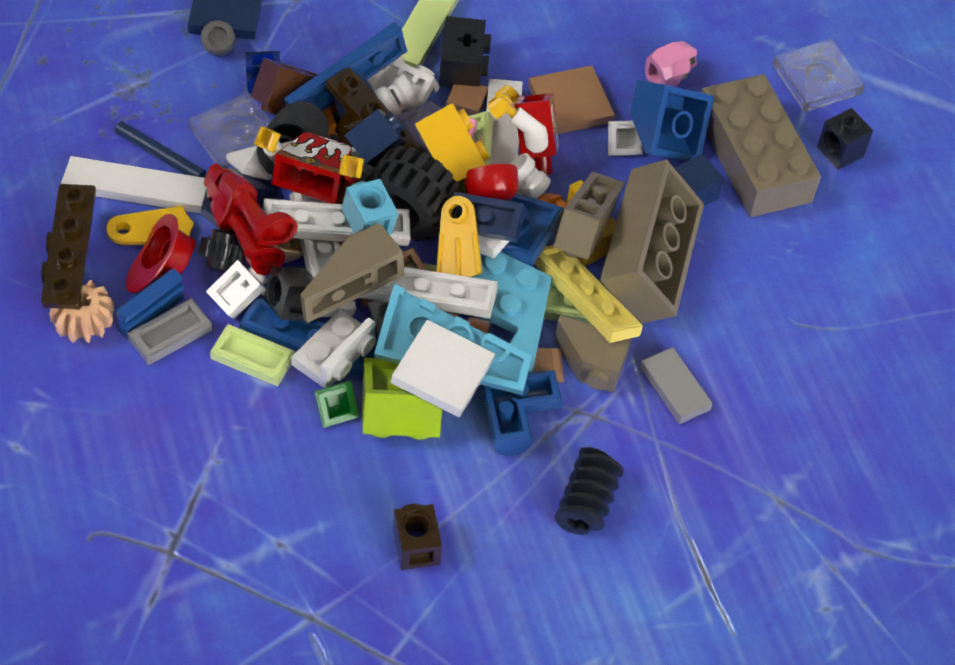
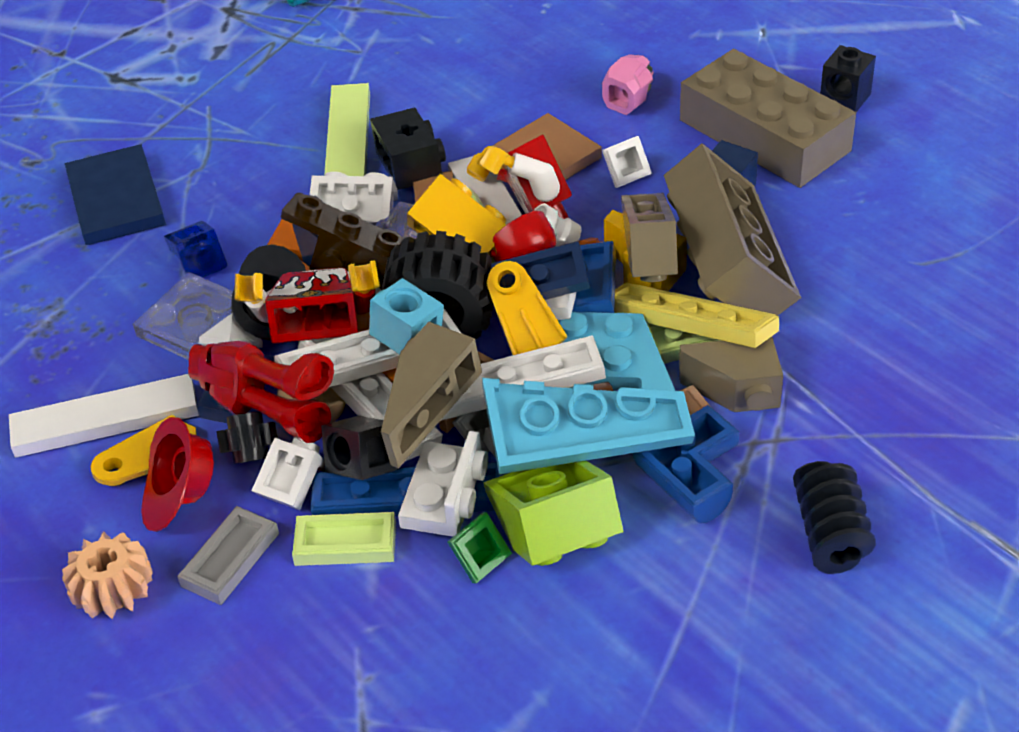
camera: 15 degrees left, 10 degrees down
dark brown bracket [41,184,96,309] -> none
dark blue bar [114,121,206,178] -> none
blue tile [116,269,185,339] -> none
flat silver tile [201,20,236,56] -> none
reddish brown slope [250,58,318,115] -> none
blue tile [284,22,407,111] -> none
dark blue brick [344,109,406,167] -> none
white wheel [374,74,422,118] -> none
white tile [390,320,495,418] -> none
dark brown brick [393,503,442,570] -> none
blue slope [630,80,714,161] -> none
light grey tile [640,347,713,424] -> none
clear plate [772,39,865,112] -> none

